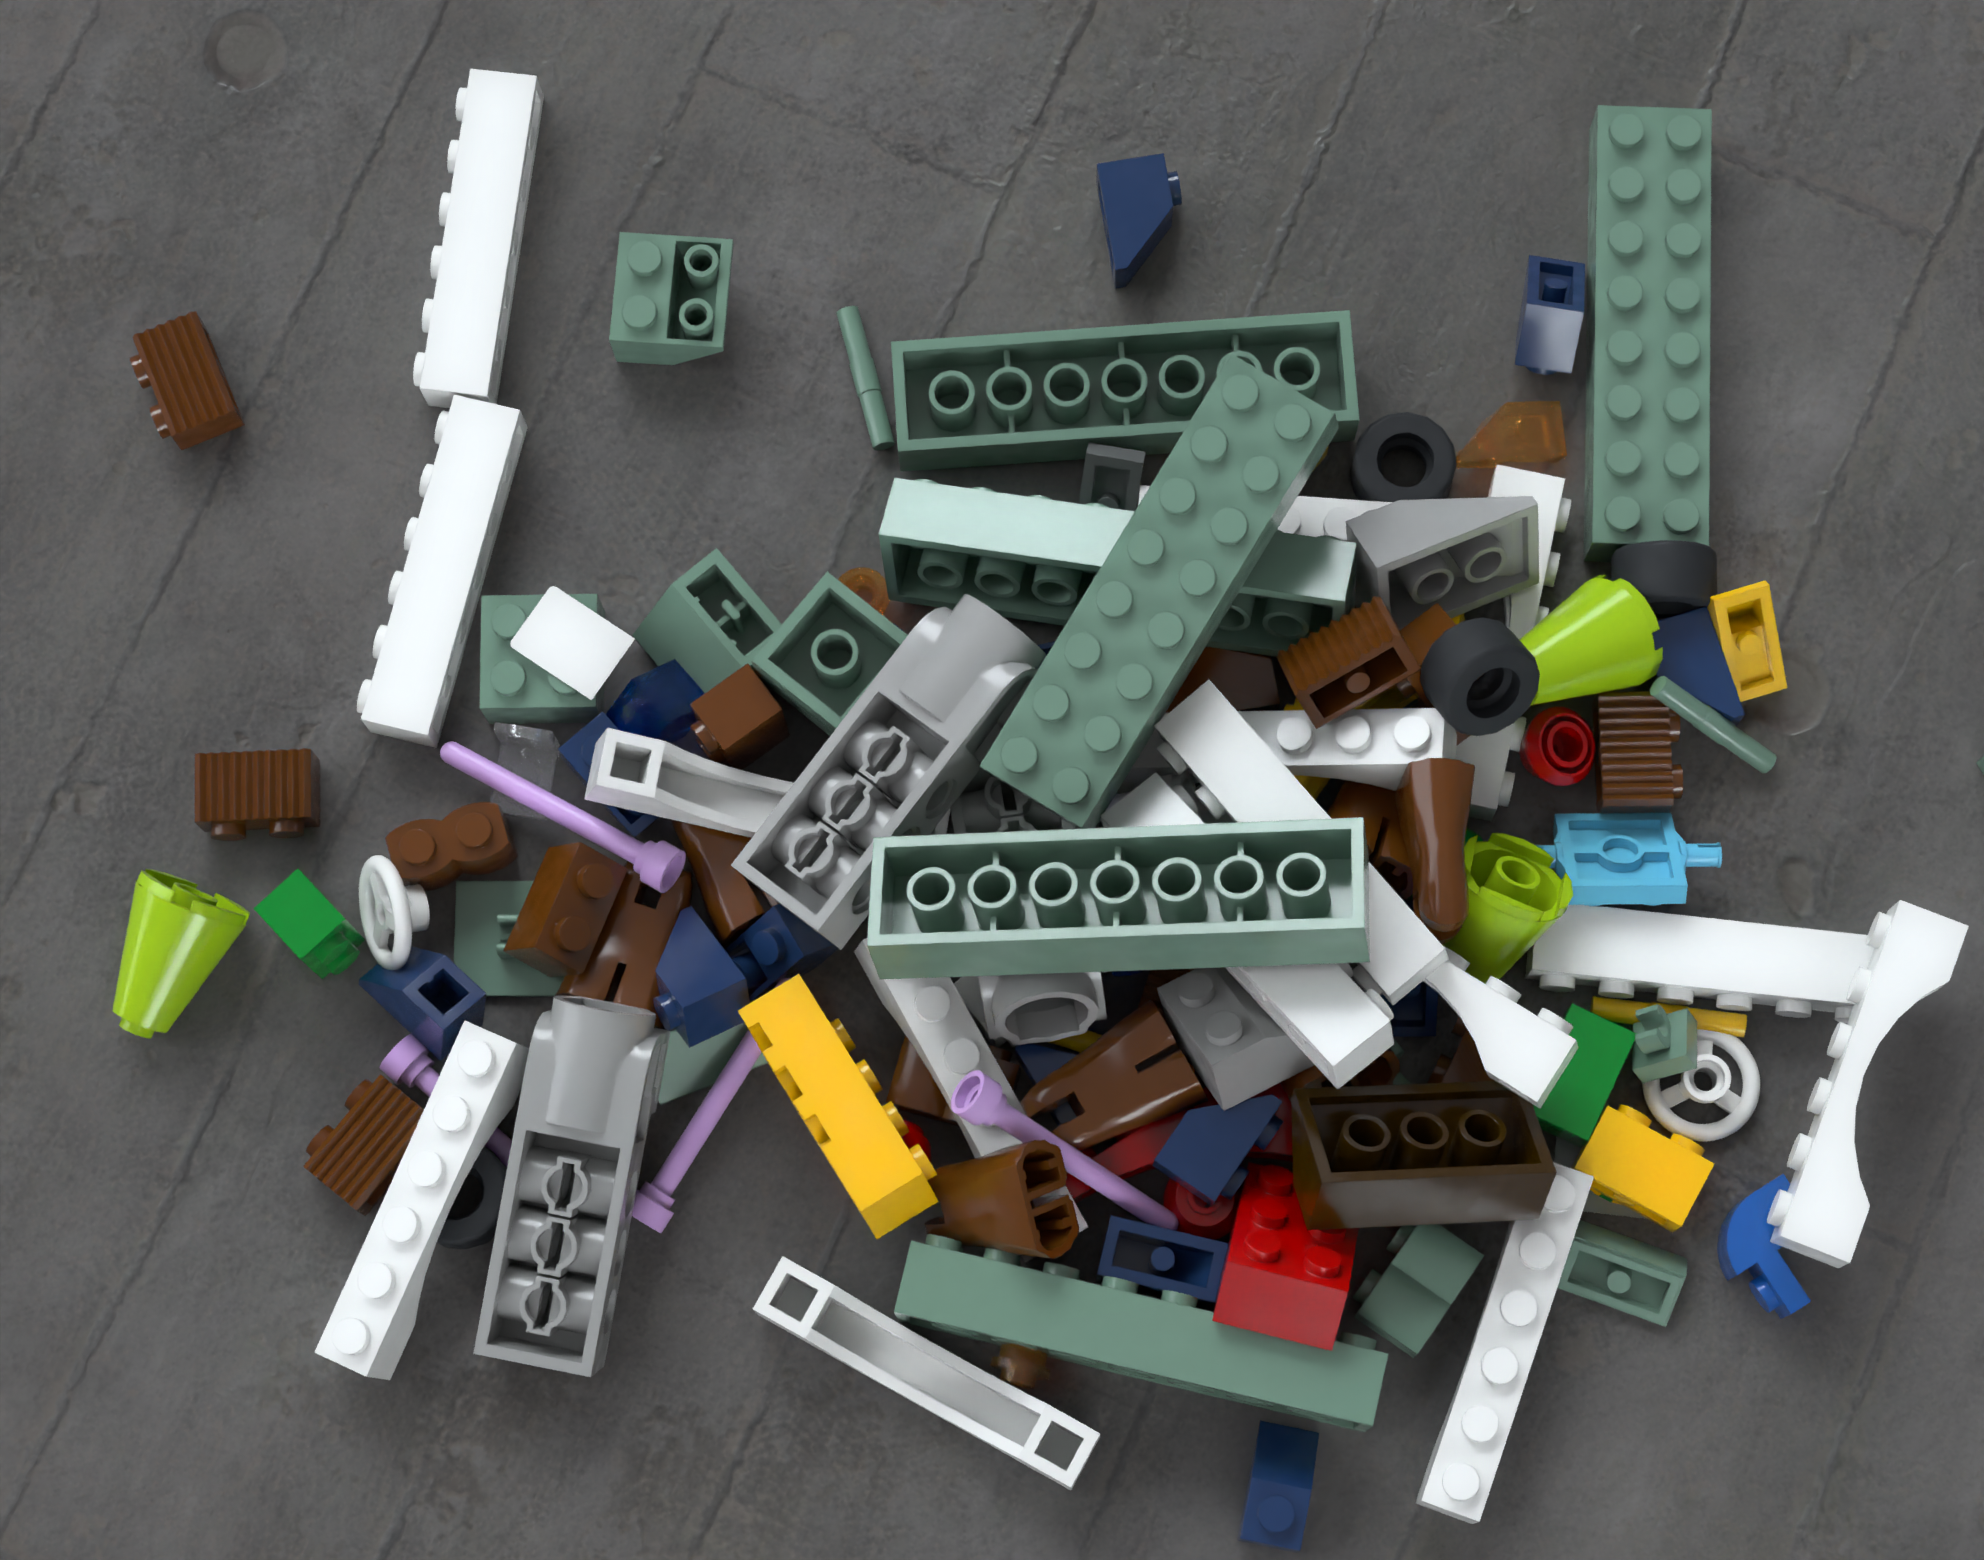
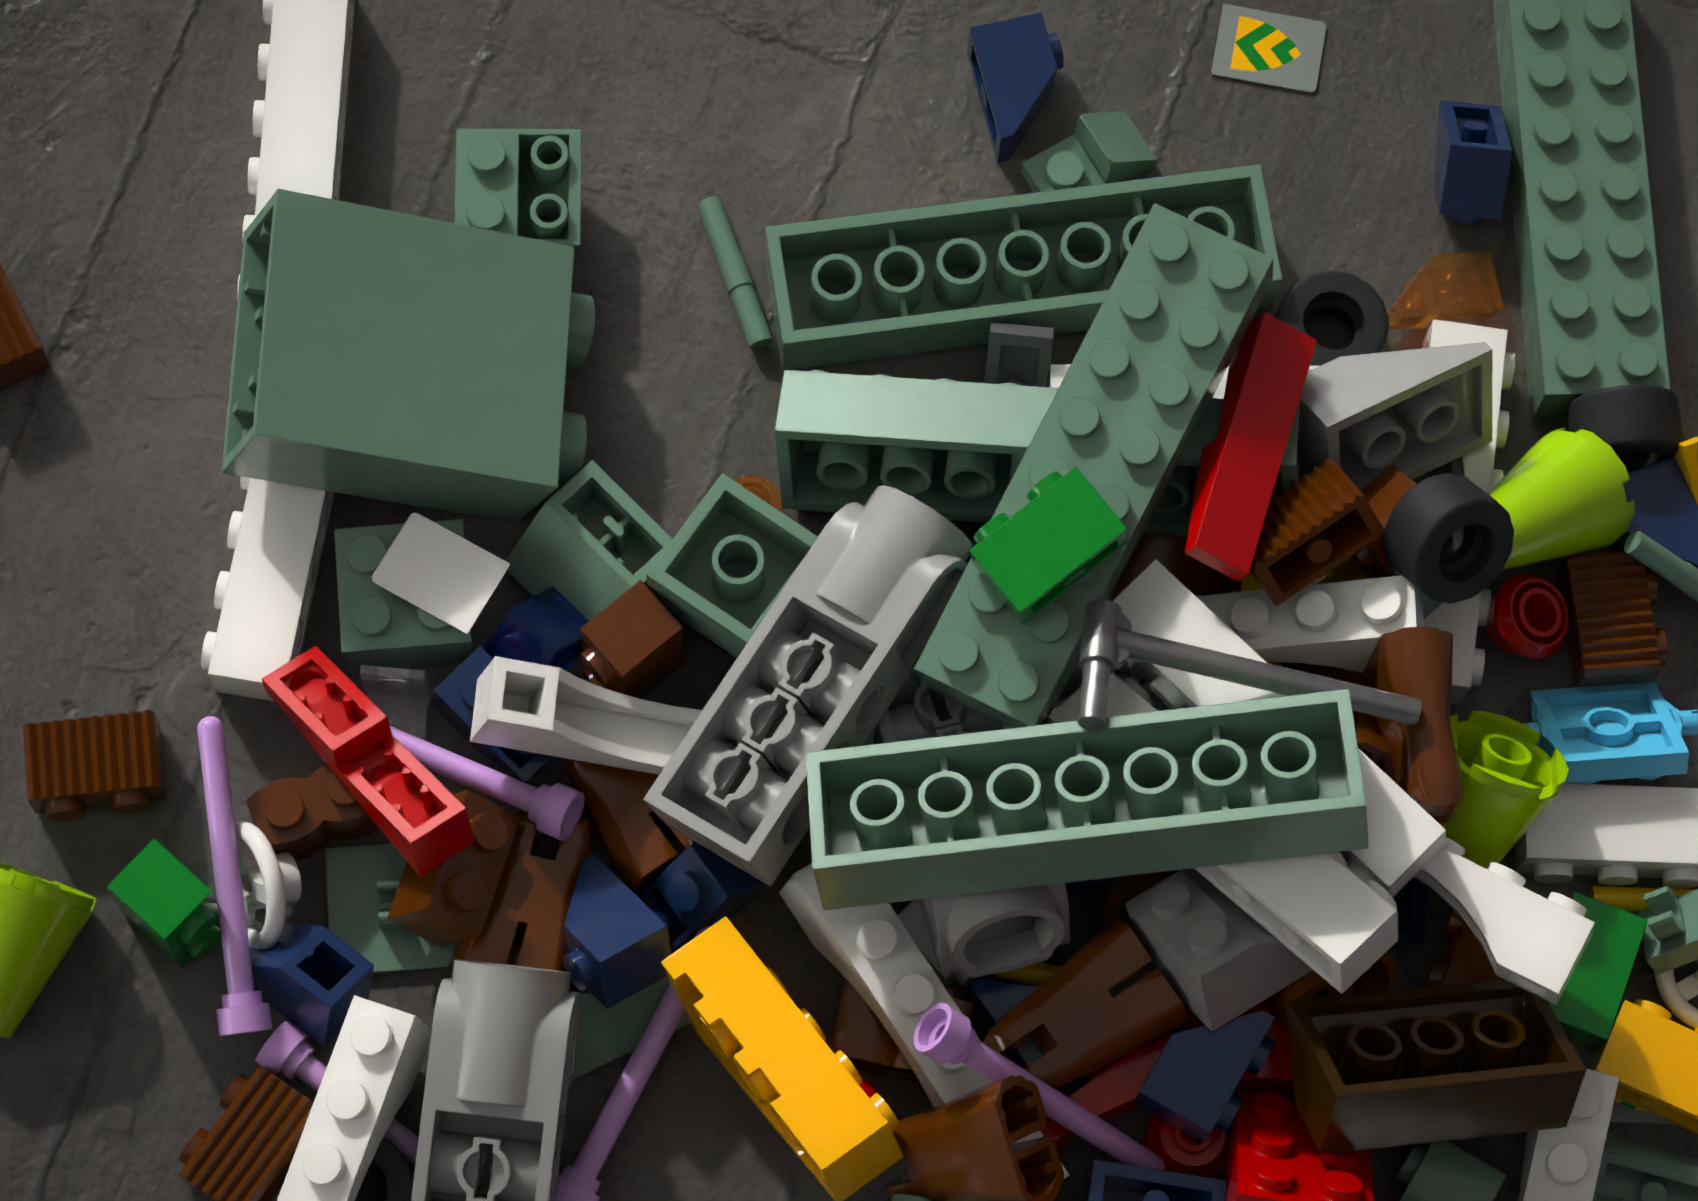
camera: 15 degrees left, 5 degrees down
none -> lavender piece [197,716,273,1036]
none -> sand green brick [221,189,595,523]
none -> red slope [262,646,474,877]
none -> green brick [969,467,1129,625]
none -> sand green slope [1020,111,1157,193]
none -> flat silver bar [1078,599,1422,731]
none -> red slope [1185,312,1317,582]
none -> light grey sticker [1211,3,1327,93]

